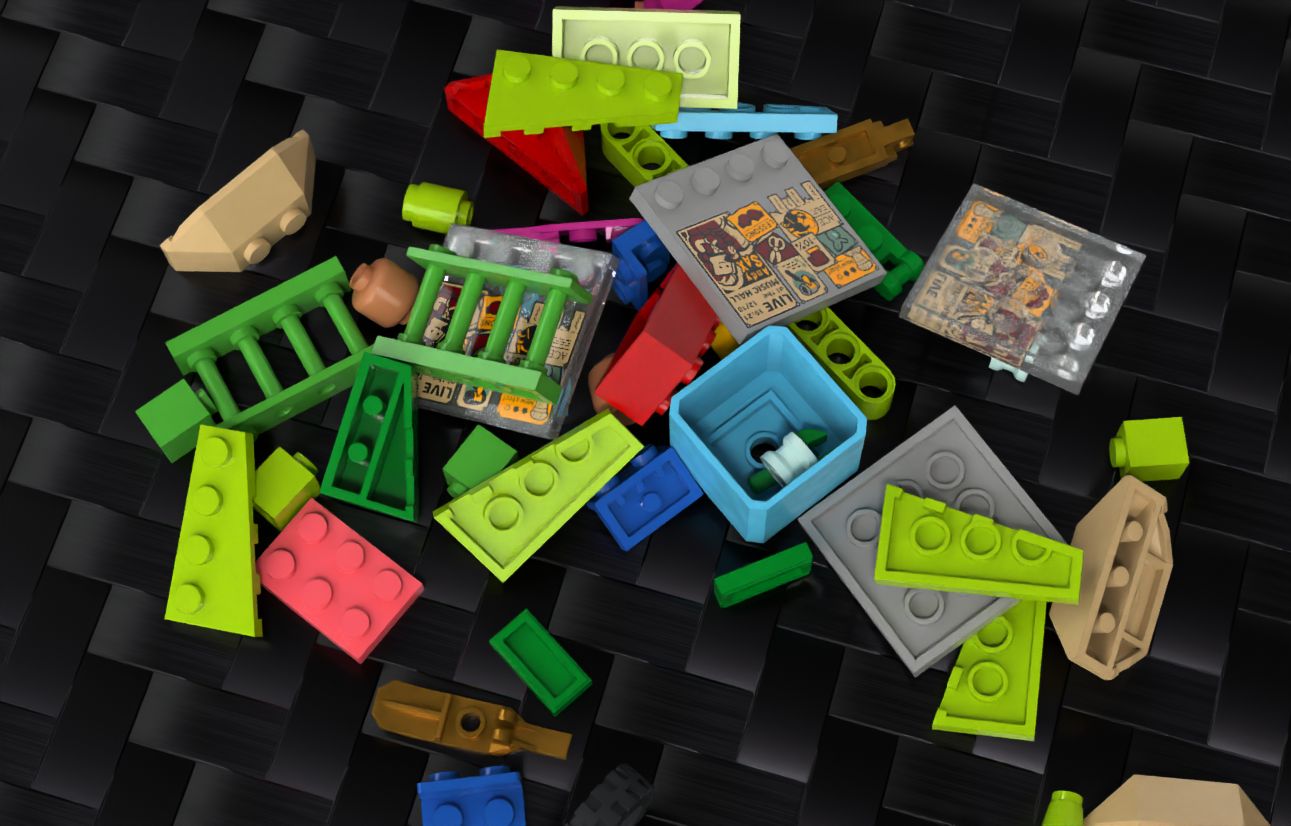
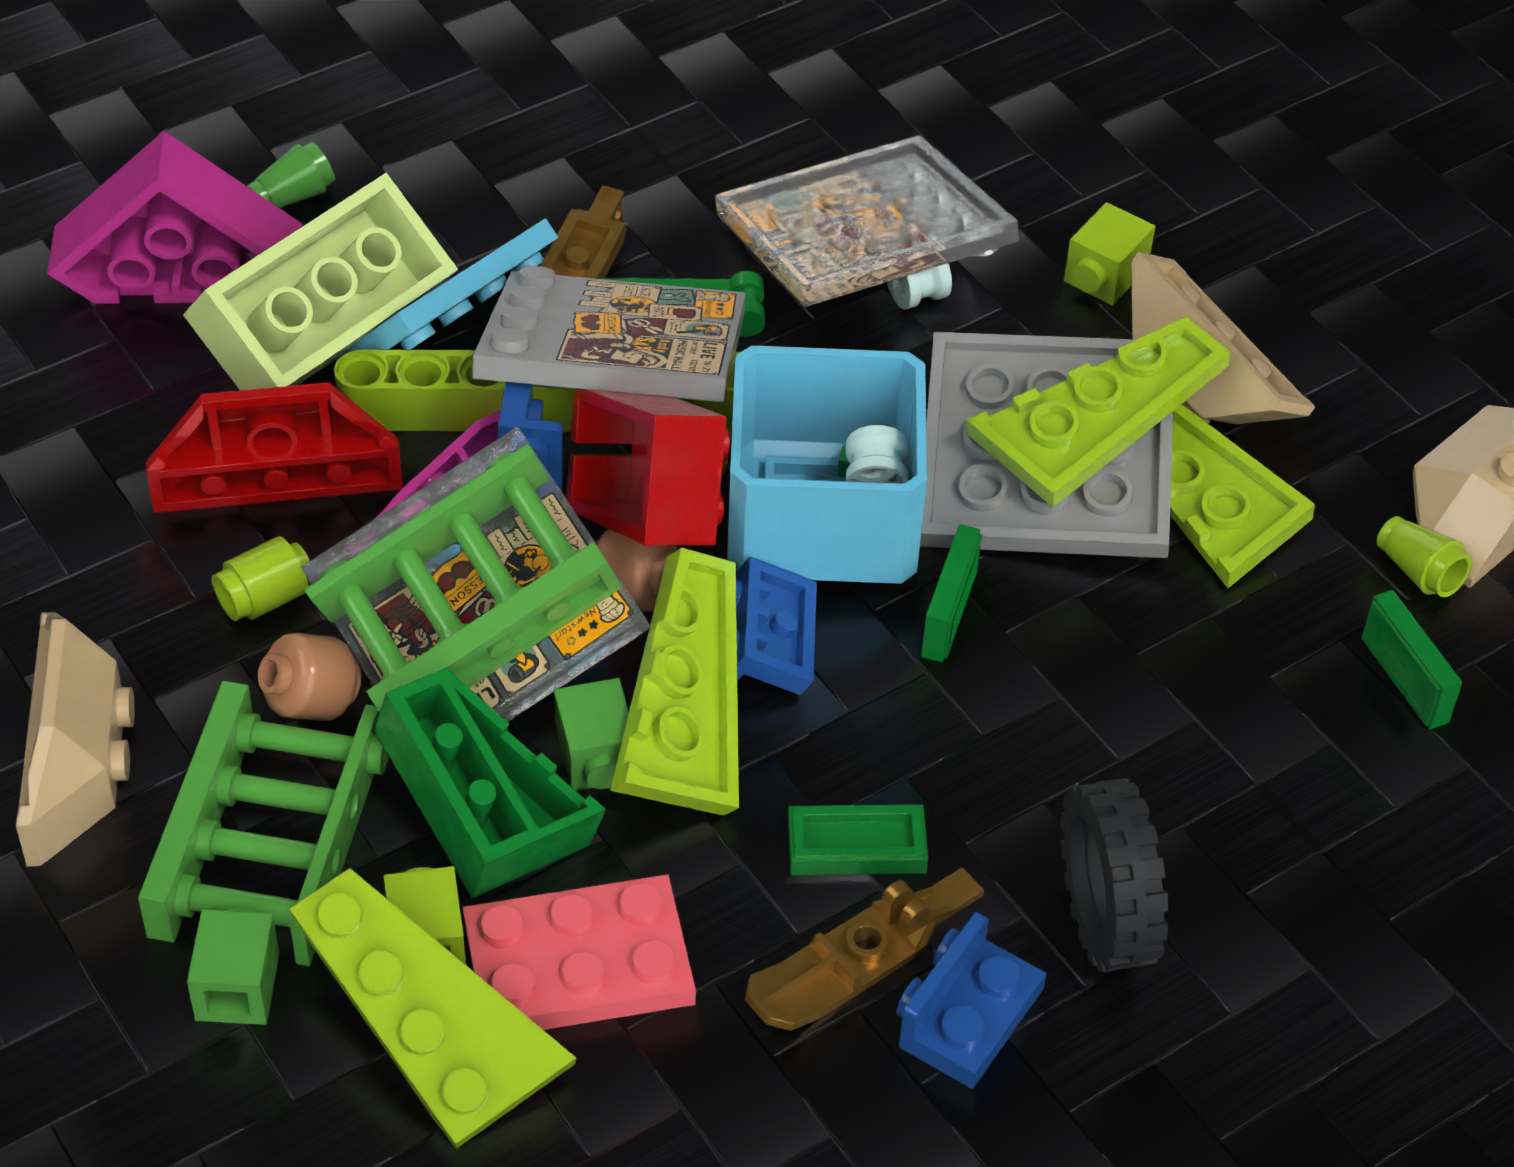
camera: 55 degrees left, 20 degrees down
lime wing [484,50,683,138] -> none

